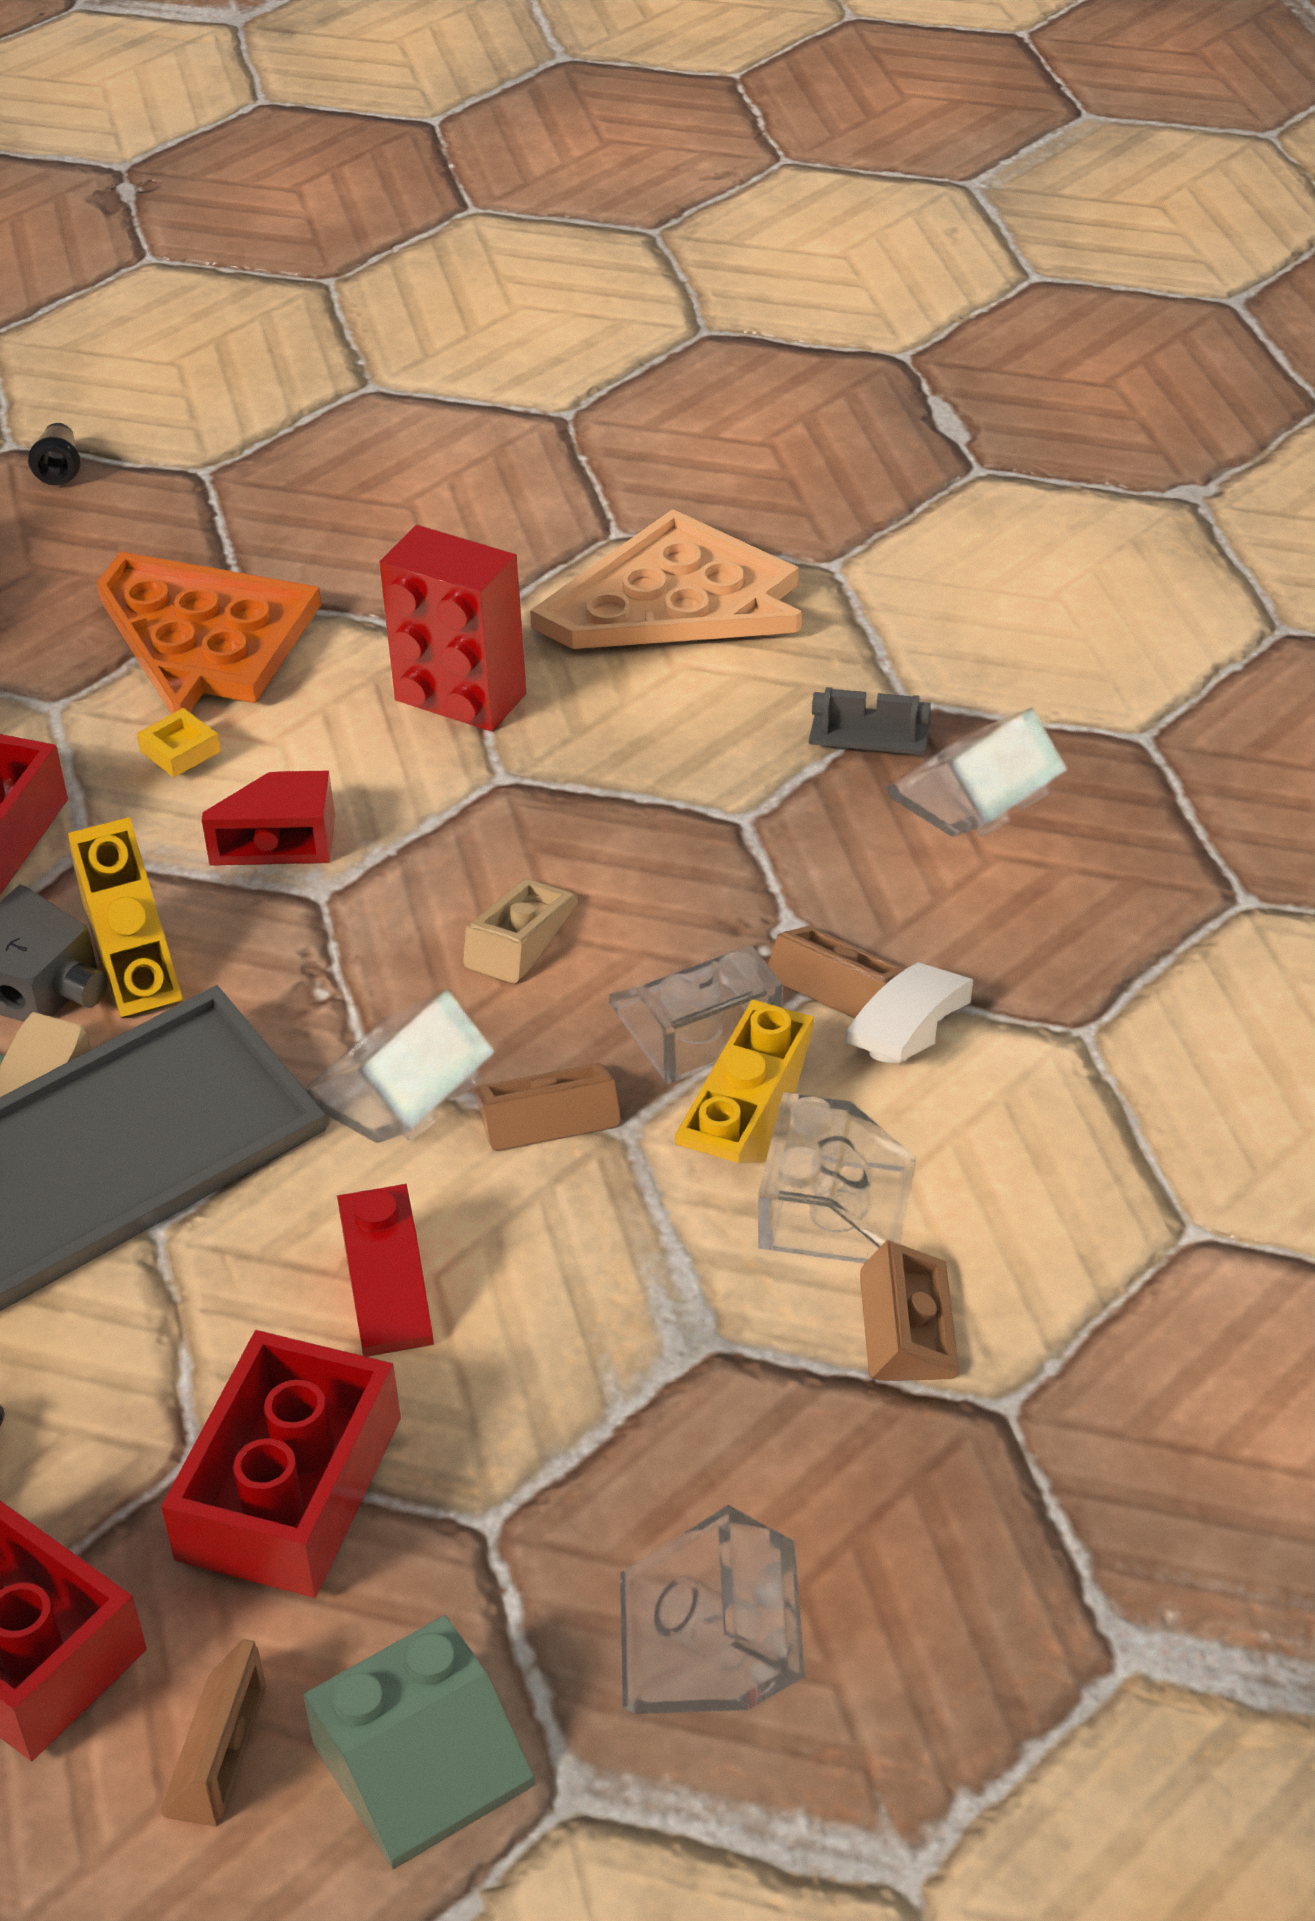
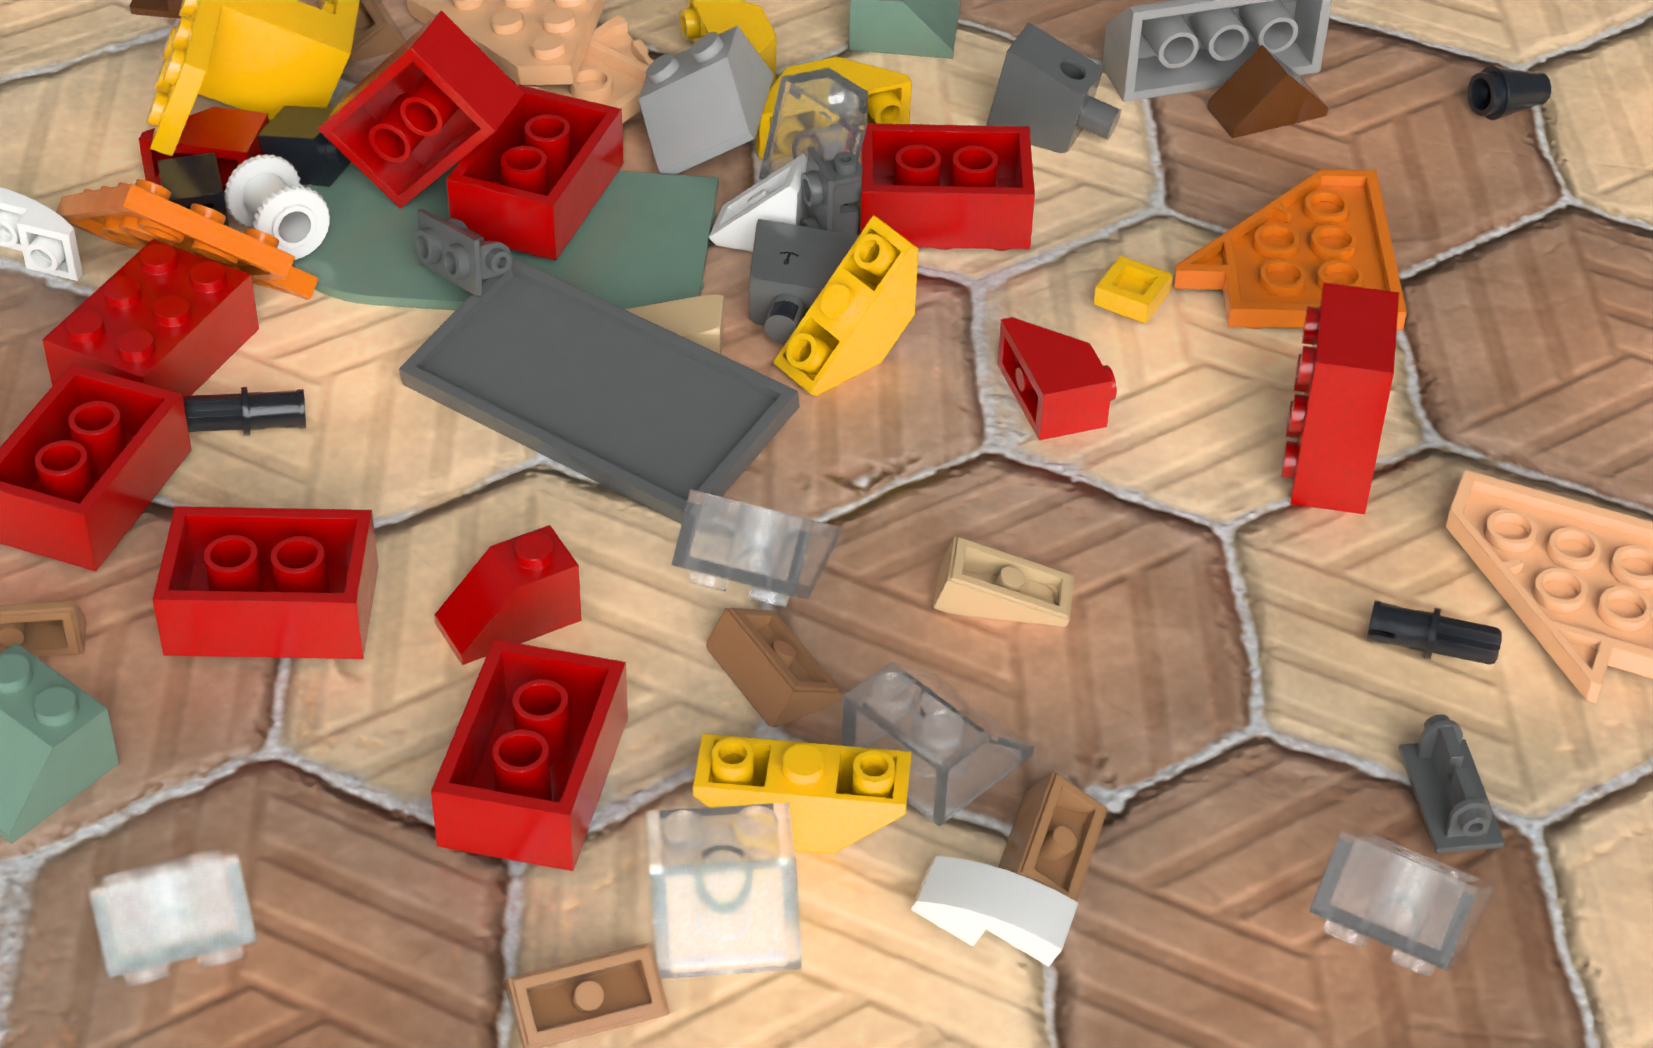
camera: 70 degrees right, 0 degrees up
none -> red brick [431,639,628,871]
none -> black axle [1366,600,1502,665]

